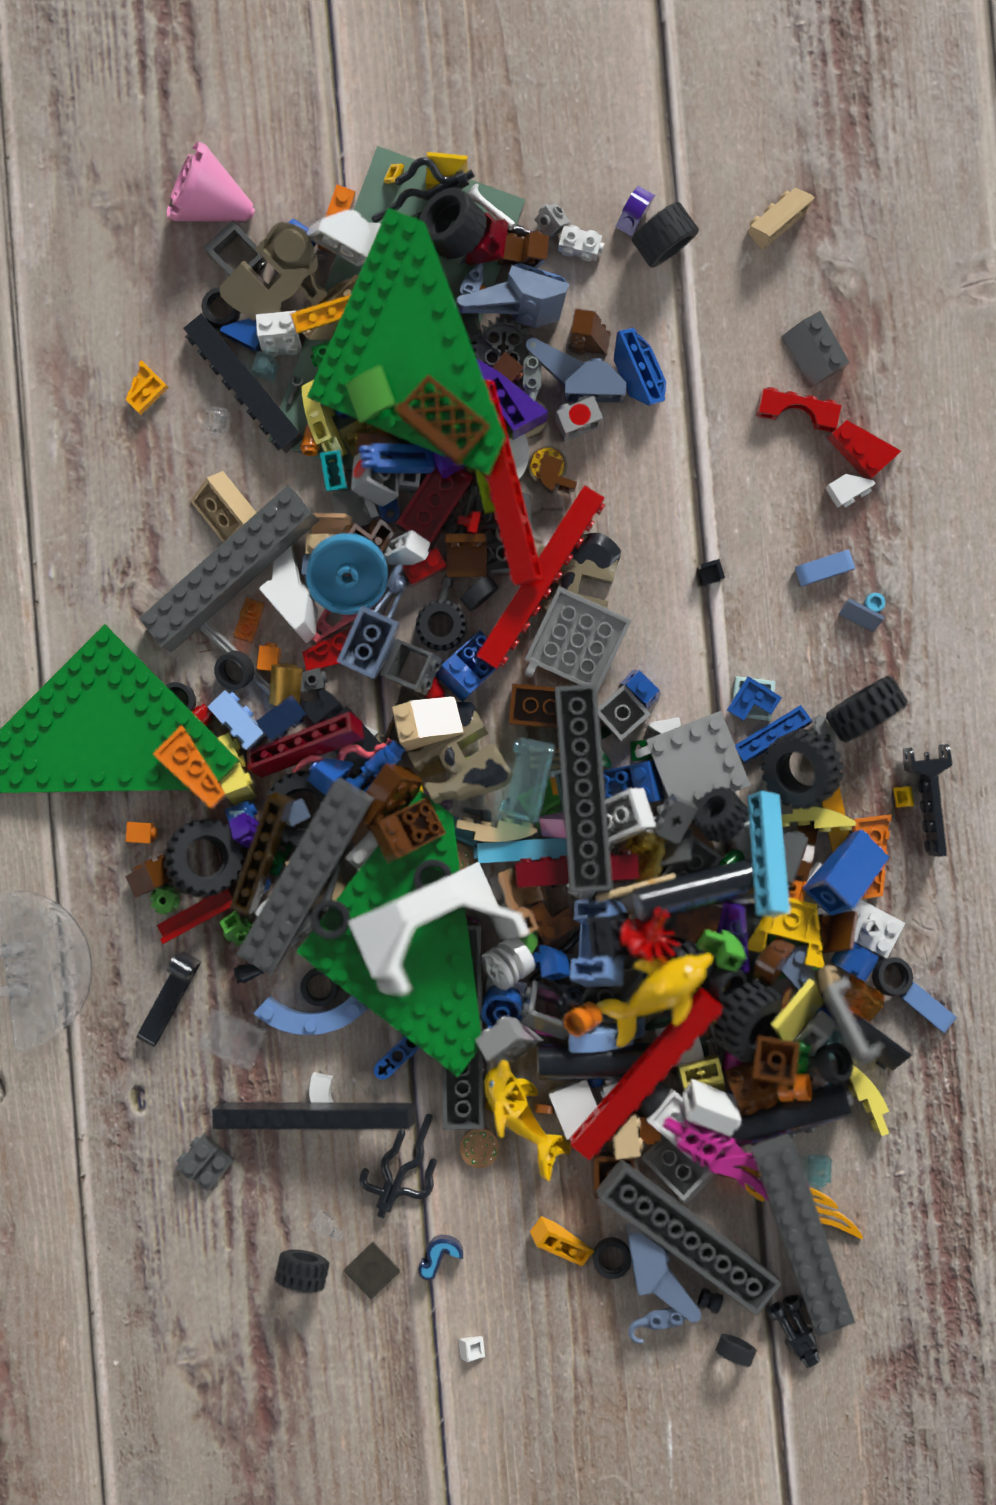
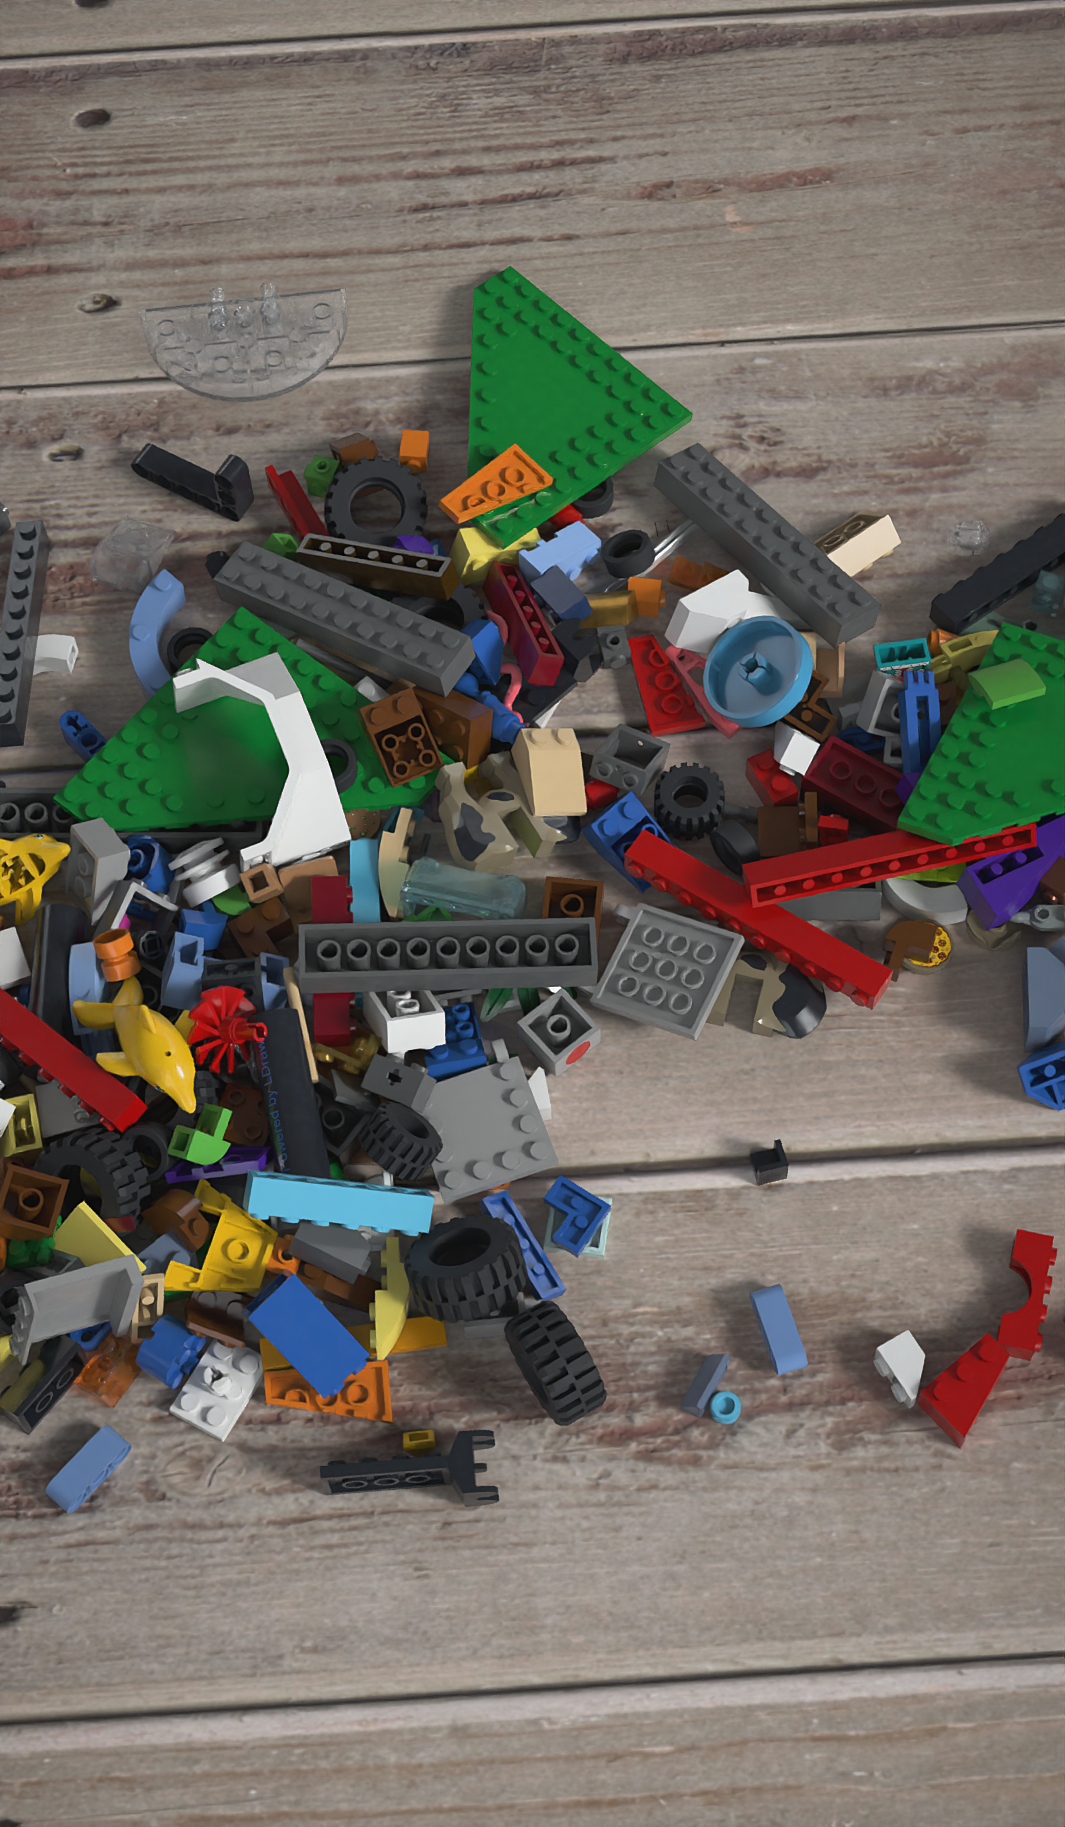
camera: 95 degrees right, 25 degrees down
light orange wing [125,360,169,415] -> none
sand blue tile [288,799,311,826] -> none
black tyre [310,900,350,939] -> none
sand blue slope [337,565,409,679] -> none
reddish brown fence [394,375,491,467] -> none
light grey brick [555,396,603,442] -> none
blue torso [620,669,661,709] -> none
black tyre [872,957,913,996] -> none

